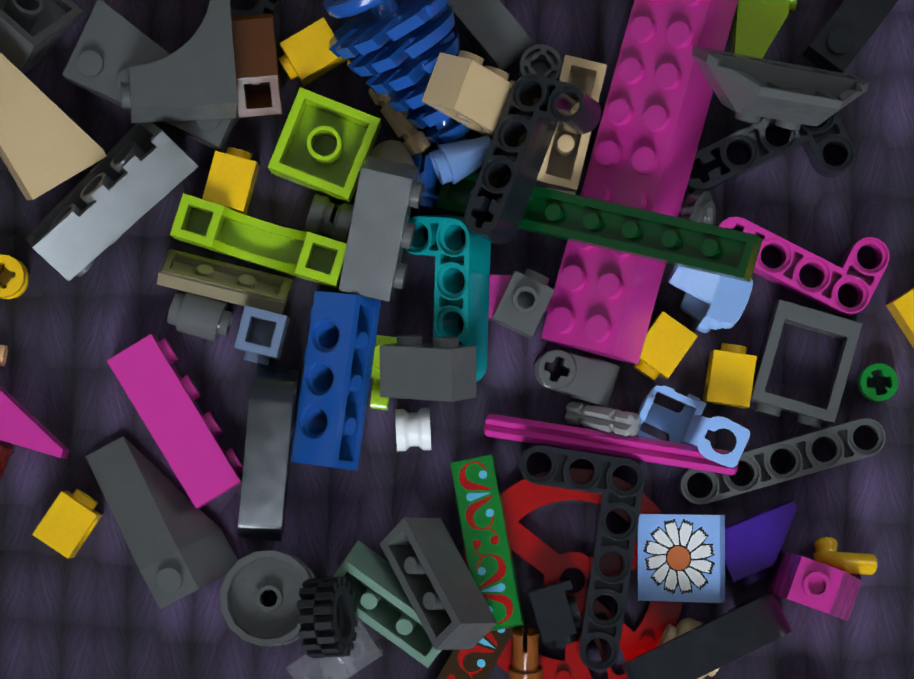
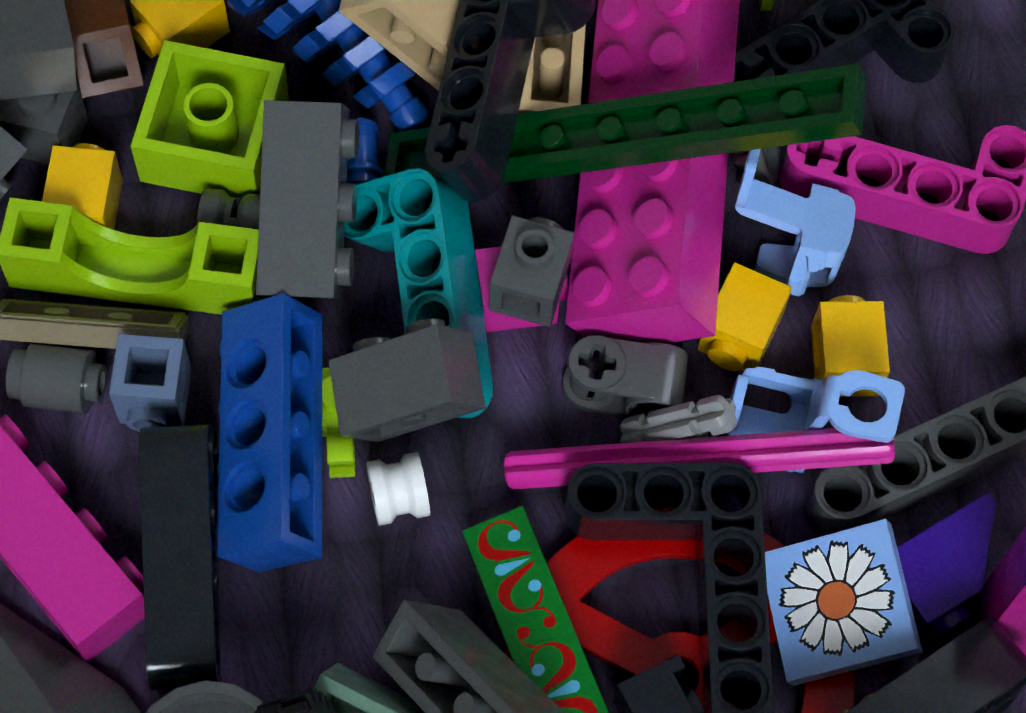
camera: 10 degrees left, 20 degrees down
tan axle [368,88,431,156] -> none
medium blue cone [429,135,491,185] -> none
dark grey window [750,299,863,429] -> none

